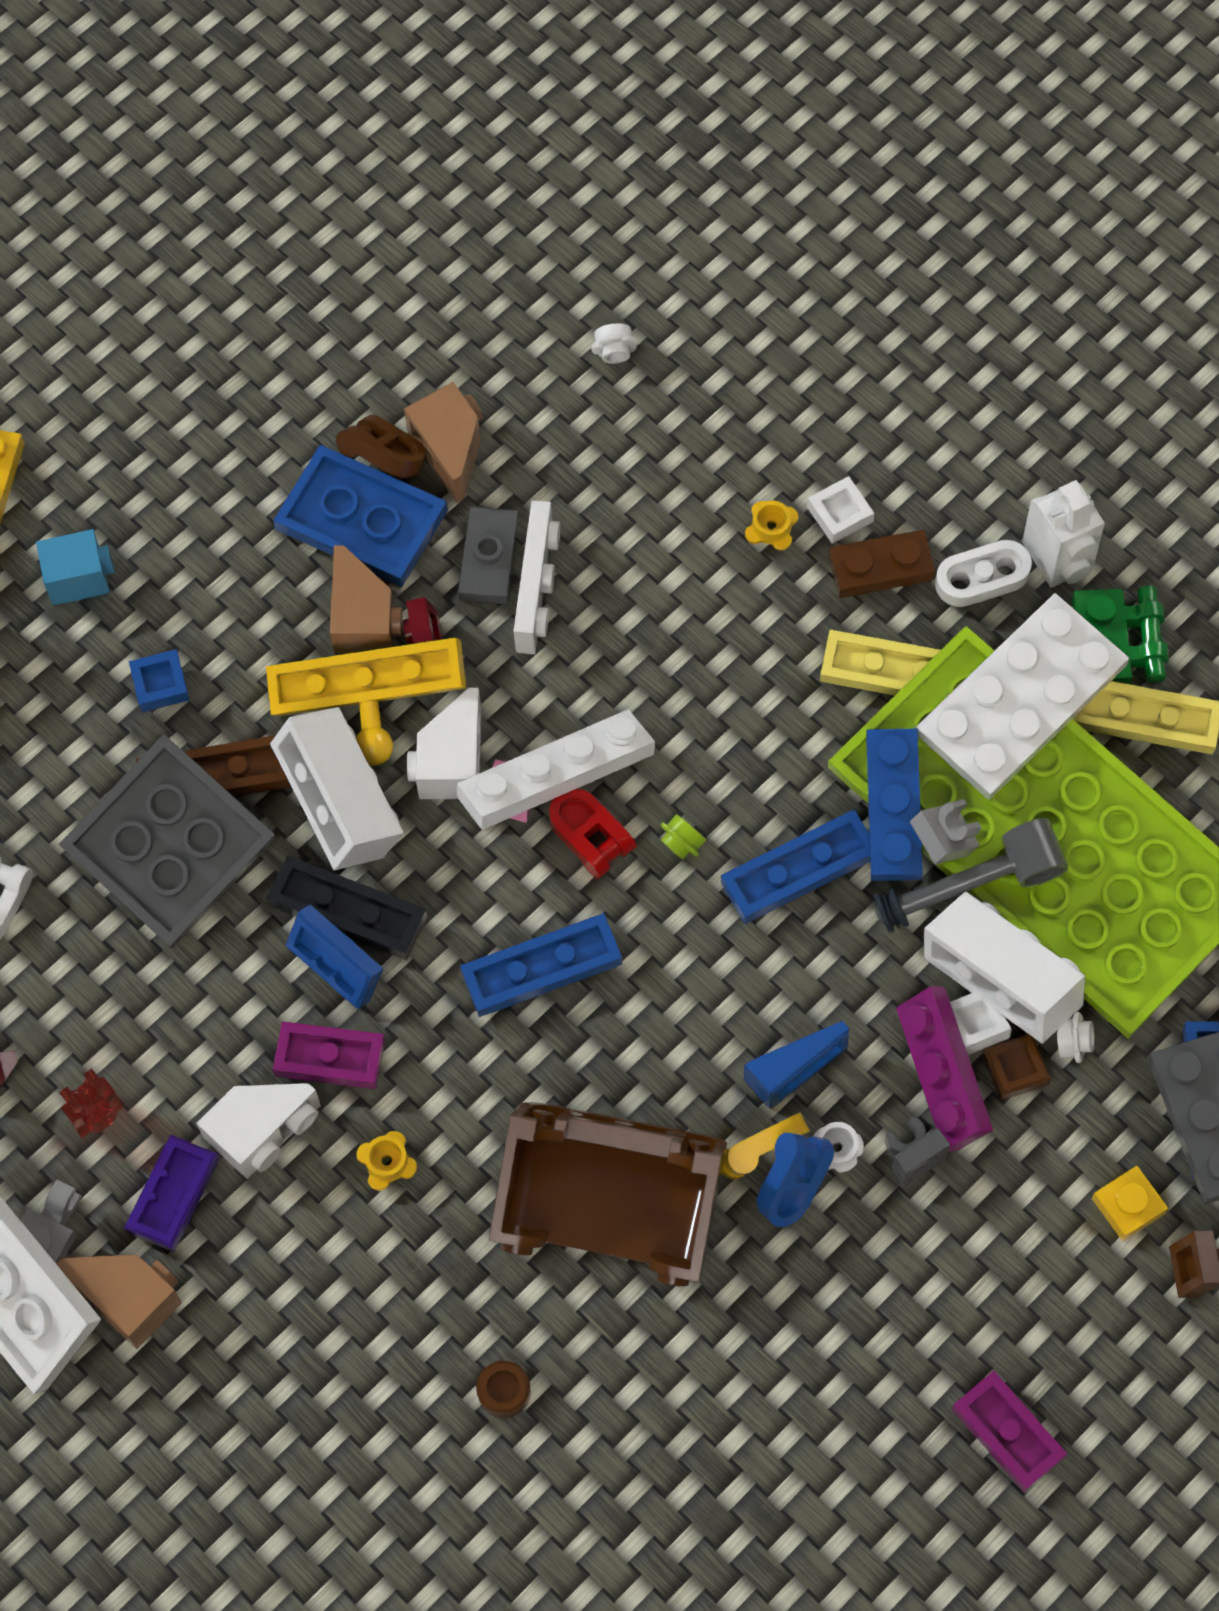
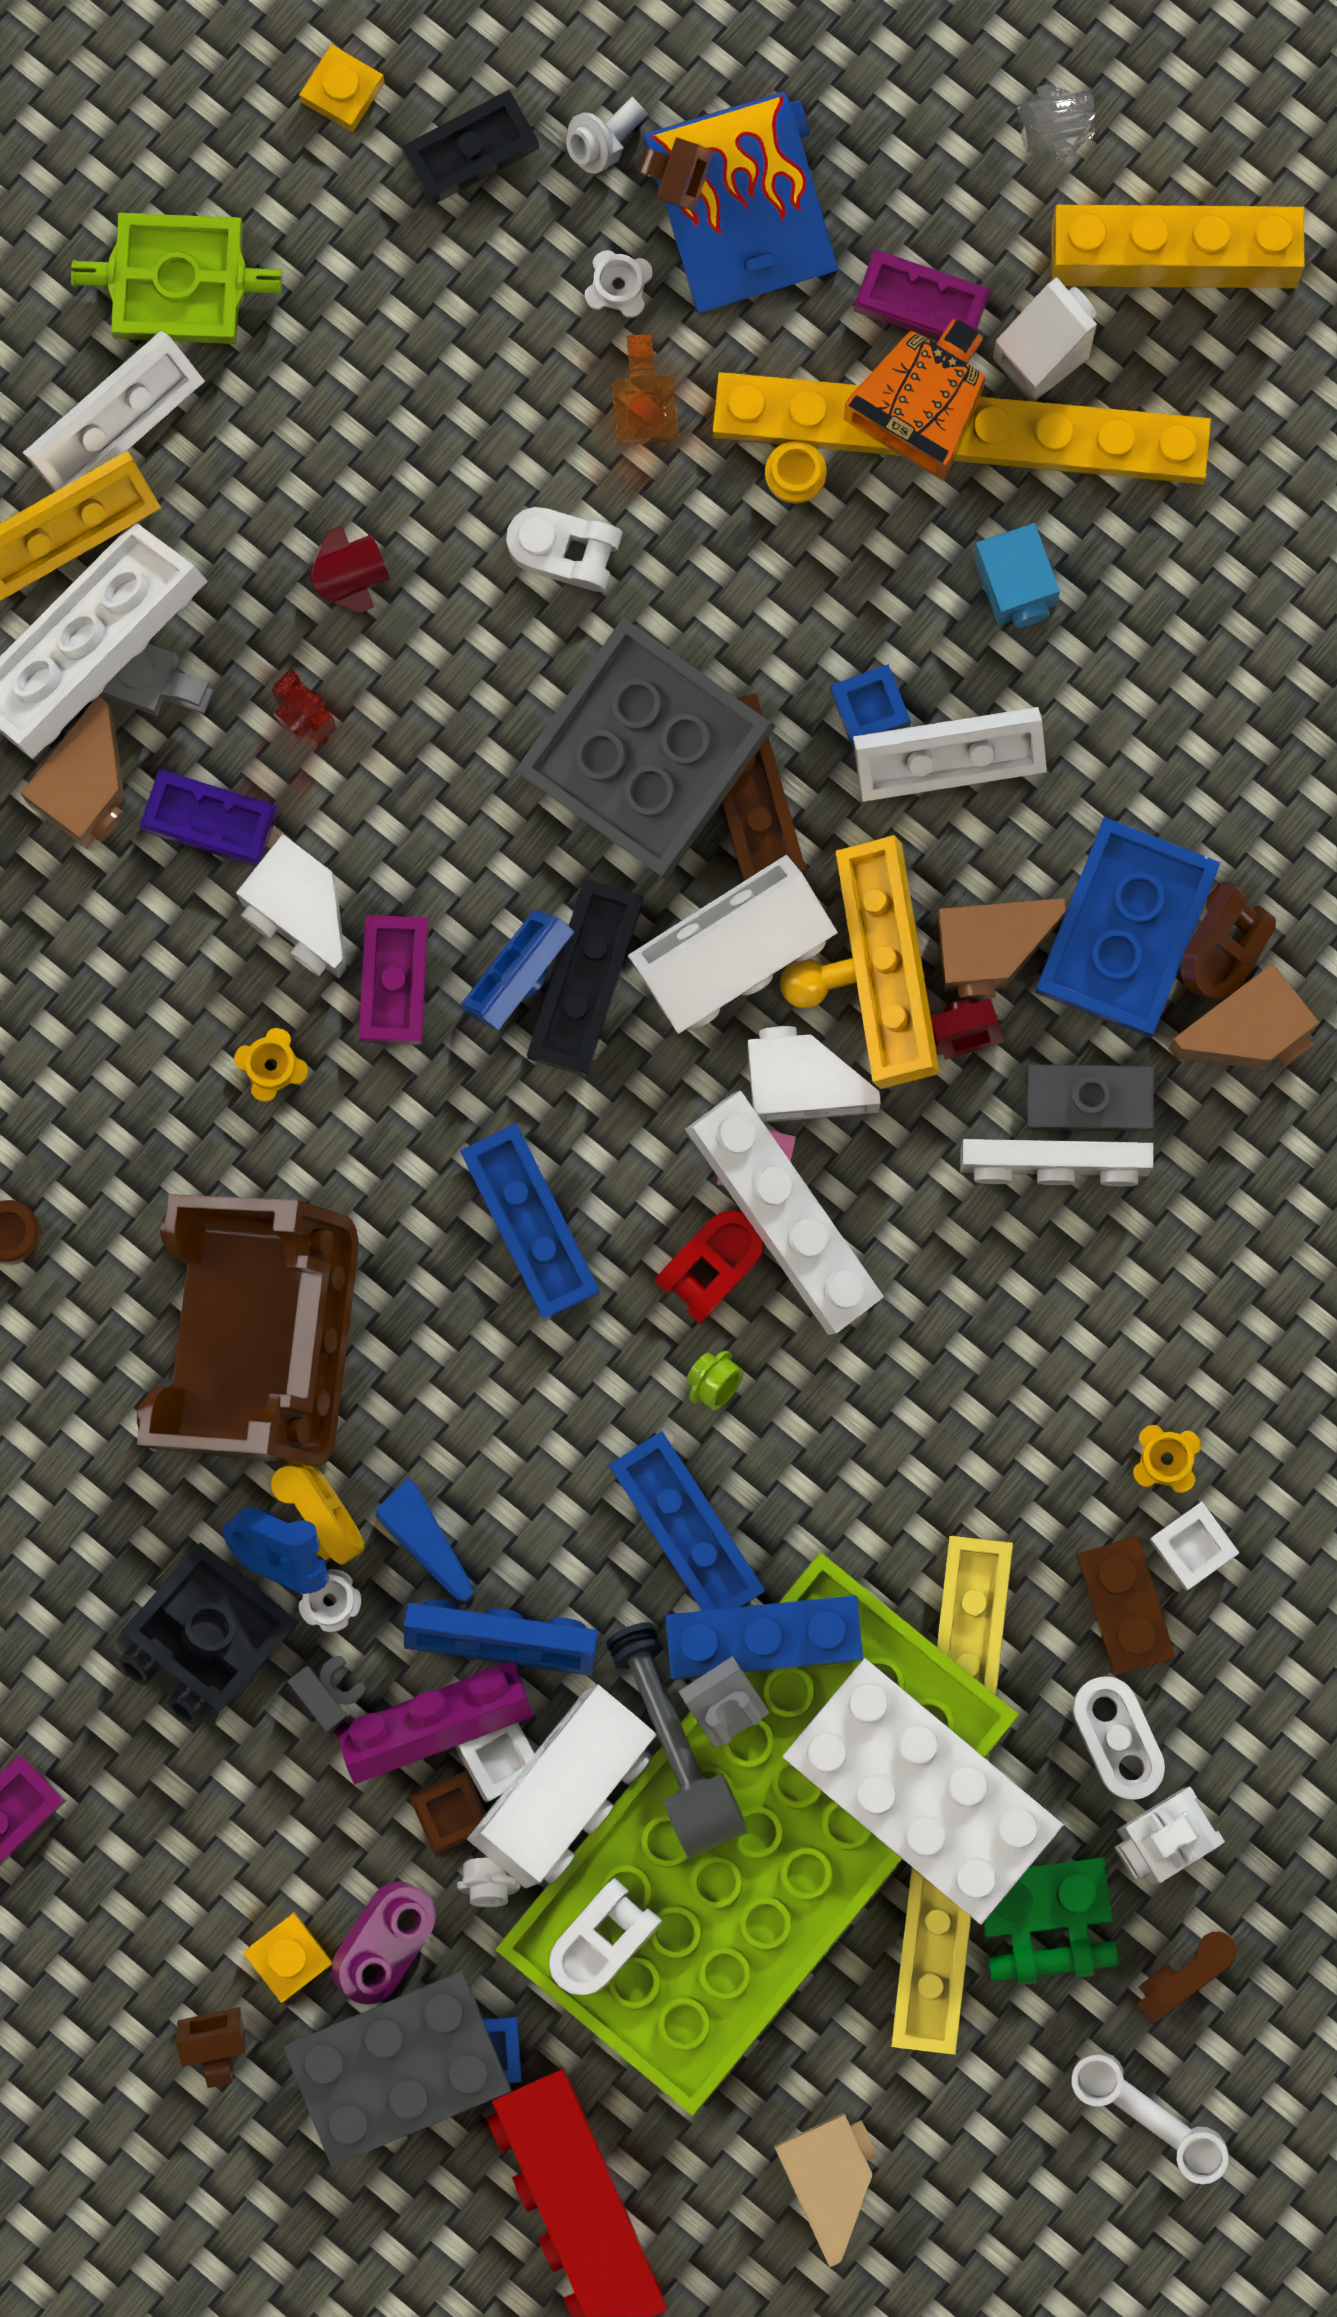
camera: 85 degrees right, 15 degrees up
none -> black plate [114,1542,298,1729]
none -> magenta plate [332,1881,436,2004]
none -> blue plate [404,1599,598,1676]
none -> white plate [549,1878,662,1995]
none -> white plate [853,707,1047,802]
none -> reddish brown plate [1136,1932,1236,2026]

